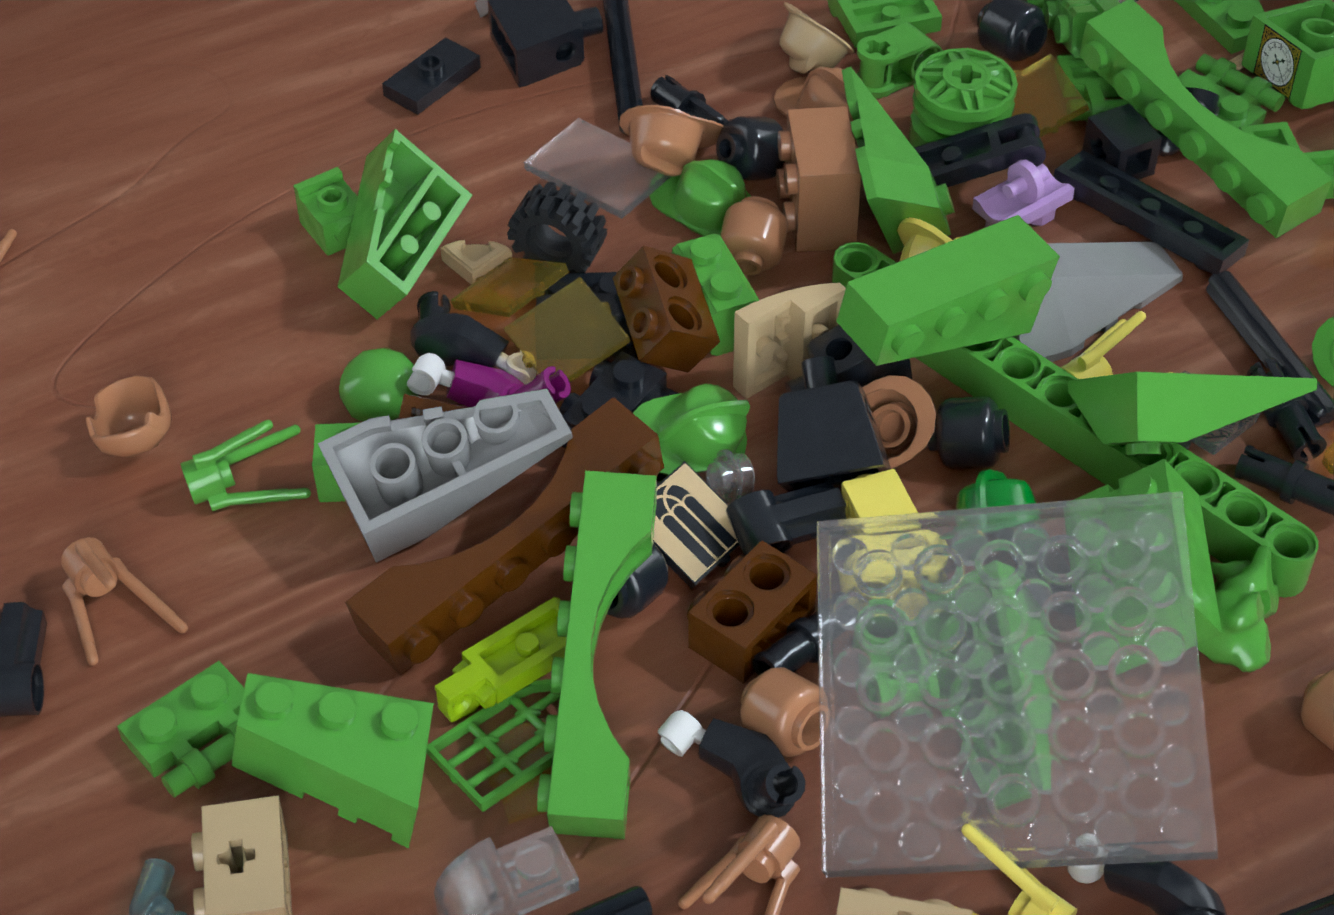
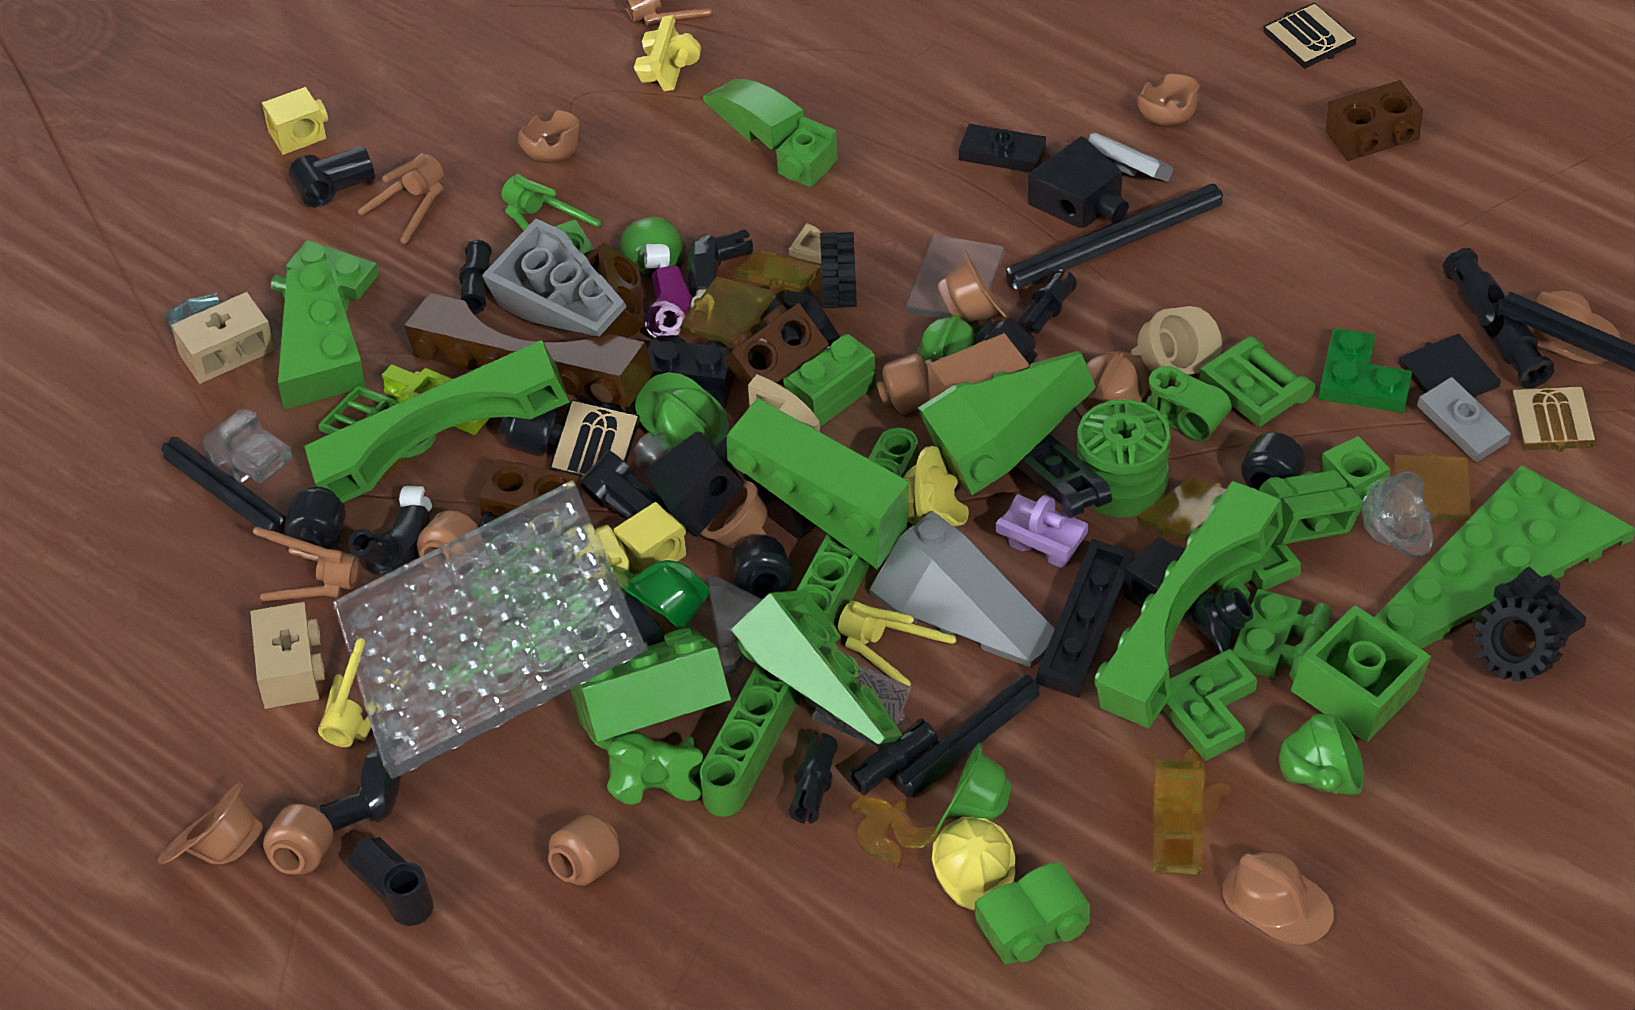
camera: 70 degrees right, 0 degrees up
bright green wedge [337,129,472,320] -> none
none -> black head [284,487,346,554]
none -> black pin [459,240,492,314]
none -> light yellow hips [634,15,701,92]
none -> bright green slope [703,79,803,151]
none -> clear slope [707,576,762,675]

